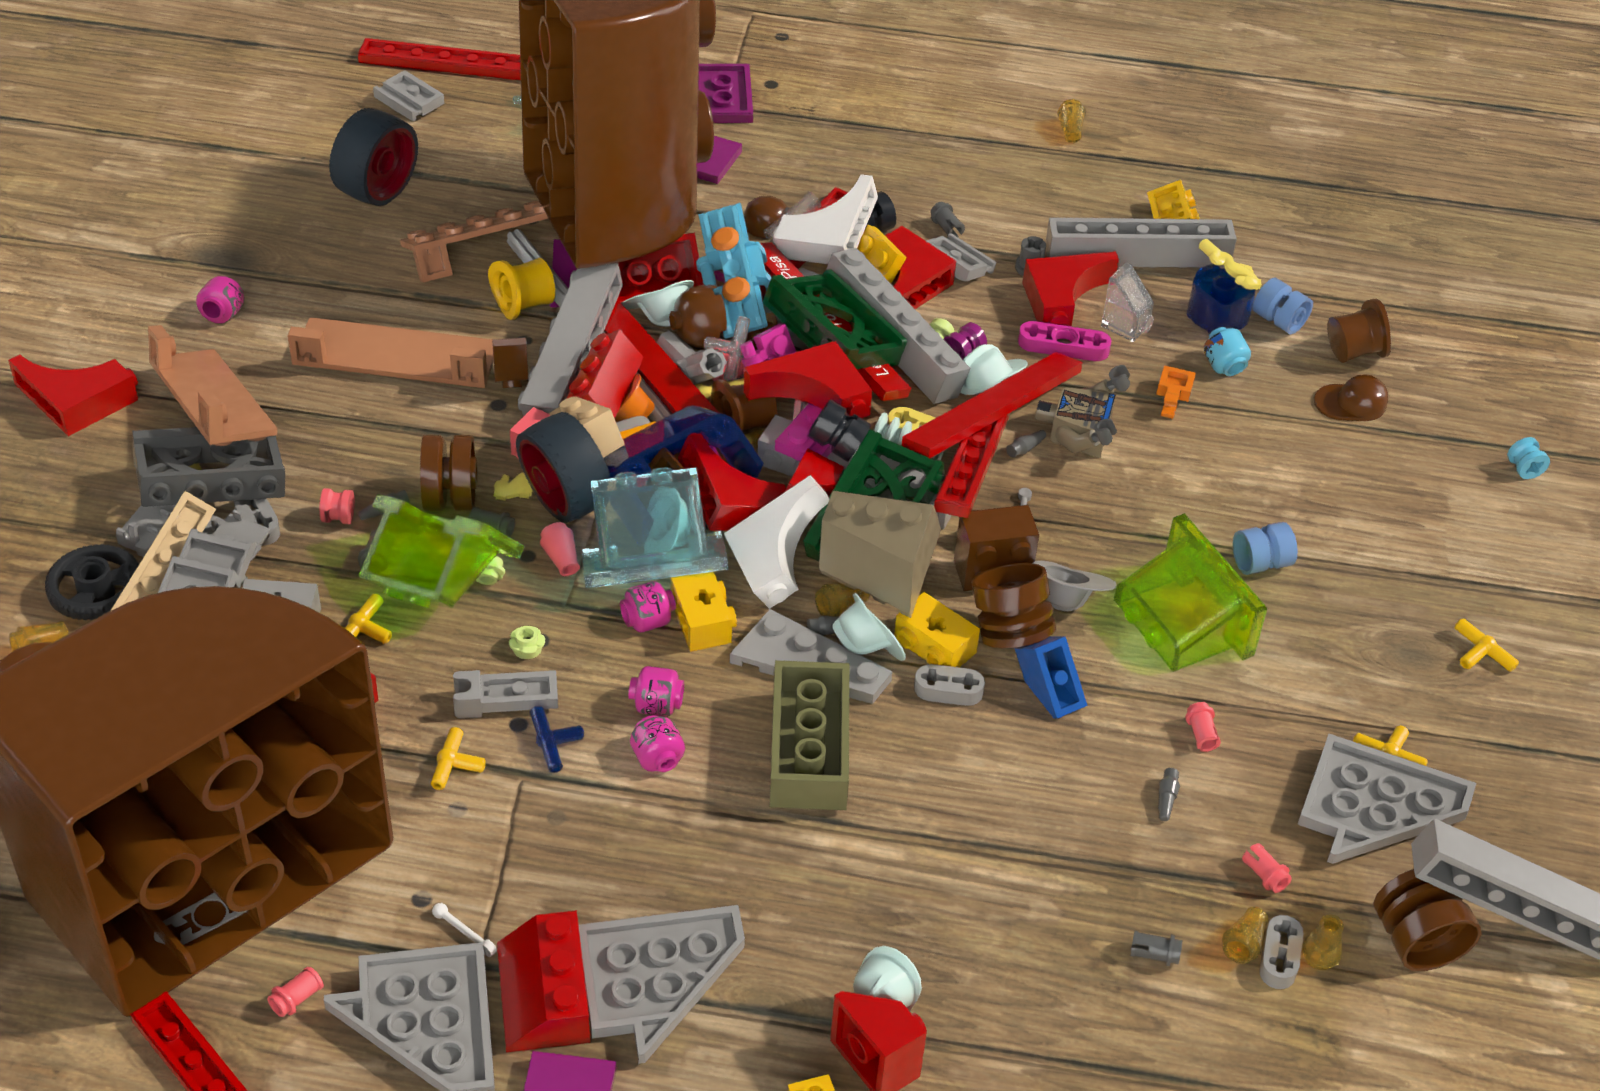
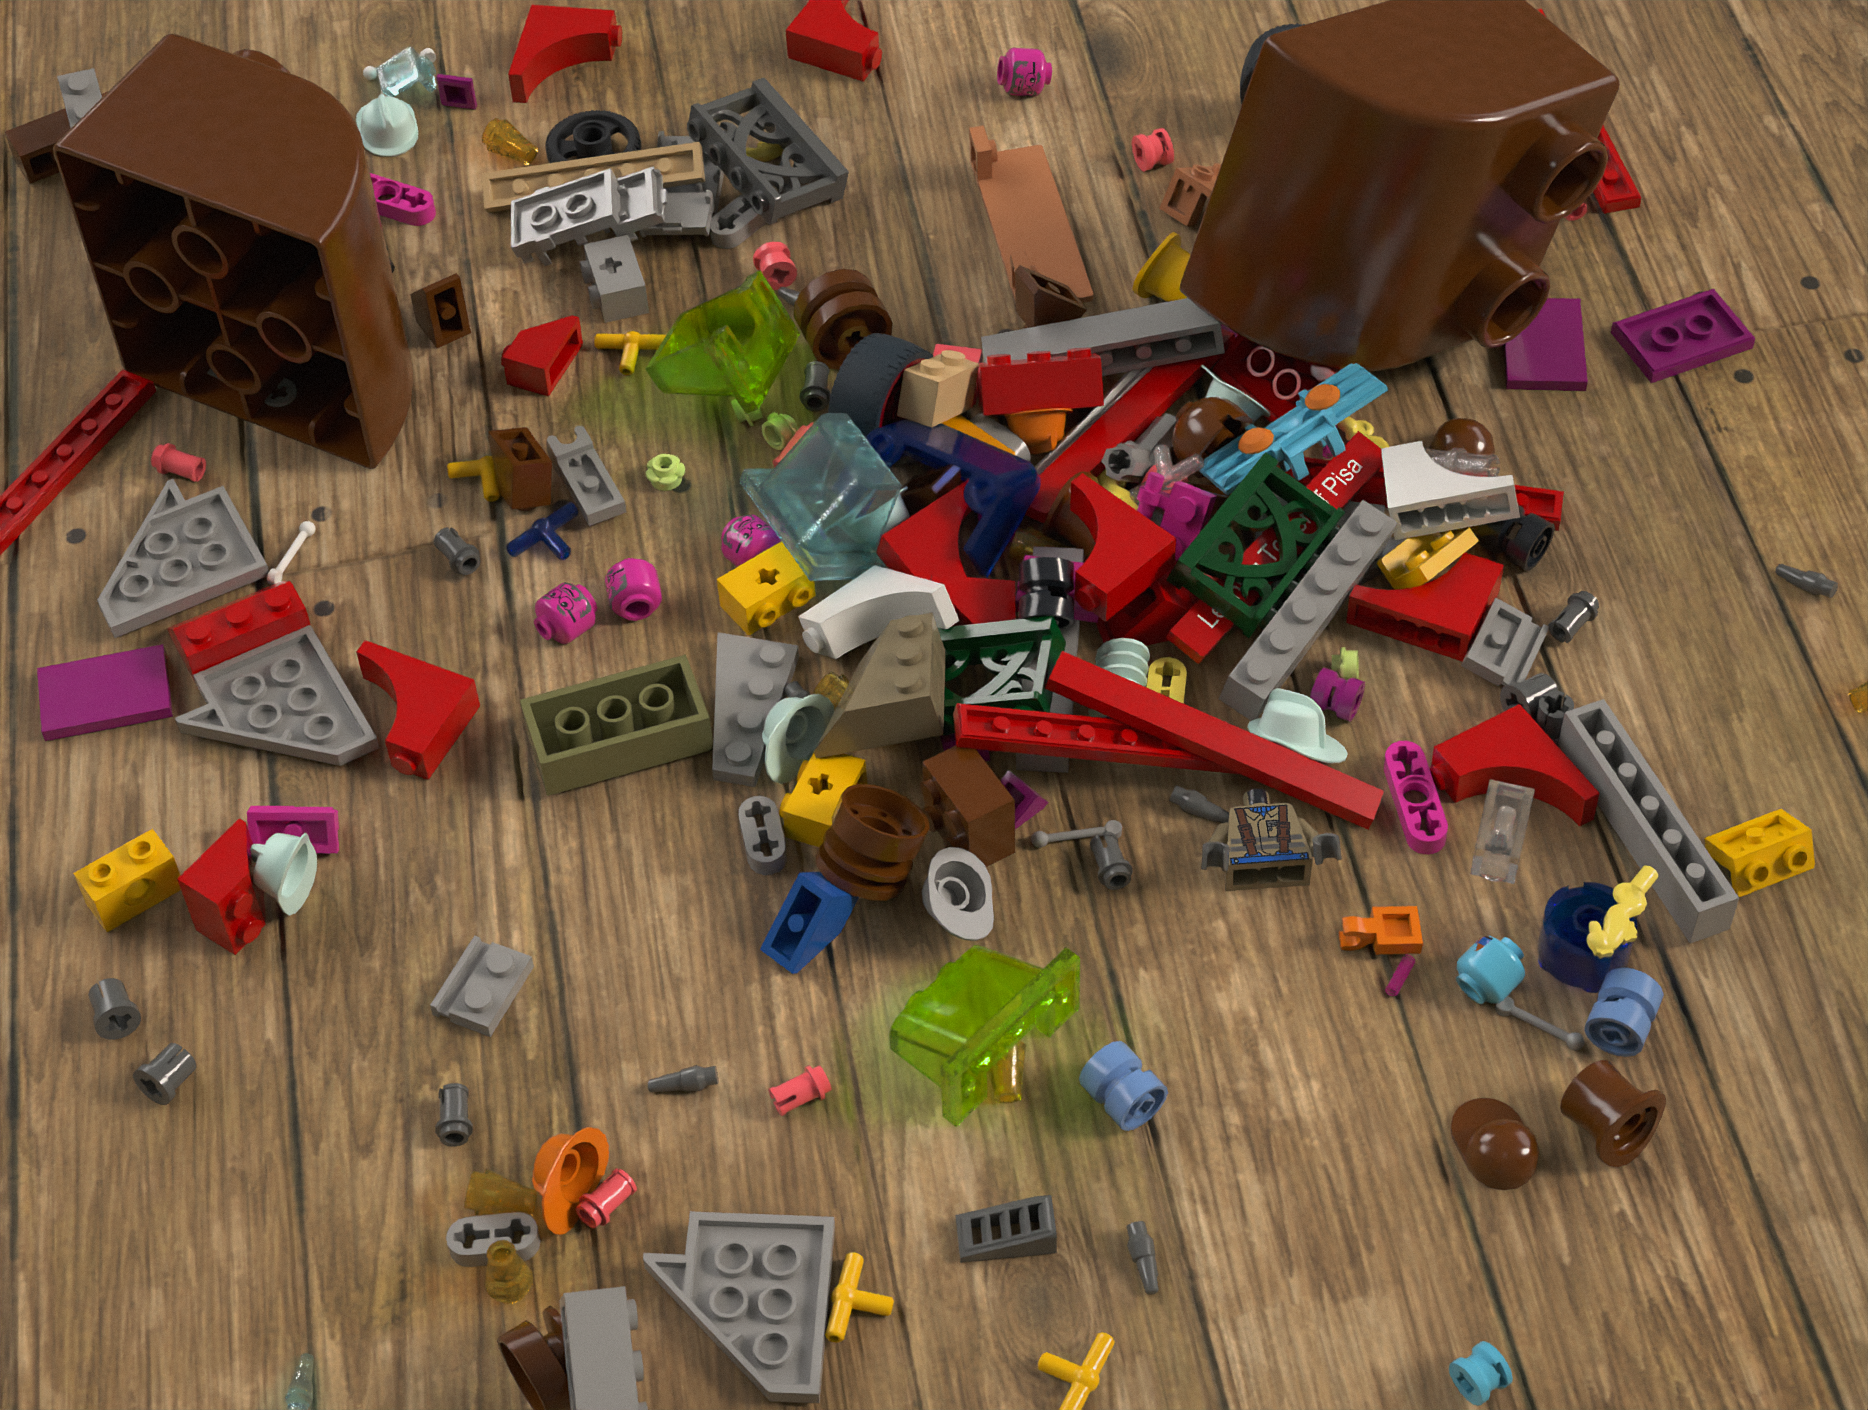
camera: 75 degrees right, 5 degrees up
nougat bracket [148,325,277,446] -> none
none -> dark pink plate [247,806,339,853]
none -> red arch [356,640,480,780]
none -> light grey plate [430,935,534,1037]
none -> dark grey pin [434,527,480,575]
none -> reddish brown slope [488,427,552,511]
none -> orange piece [532,1127,609,1234]
none -> yellowish green plate [762,412,798,450]
none -> dark grey slope [955,1195,1057,1263]
none -> dark grey pin [1090,832,1133,890]
none -> dark grey piece [1126,1221,1159,1295]
none -> coral wheel [1132,128,1174,172]
none -> dark pink leg [1385,954,1415,996]
none -> light grey hinge [1495,996,1585,1051]
none -> dark grey bush [1500,673,1558,719]
none -> dark grey piece [1775,564,1838,598]

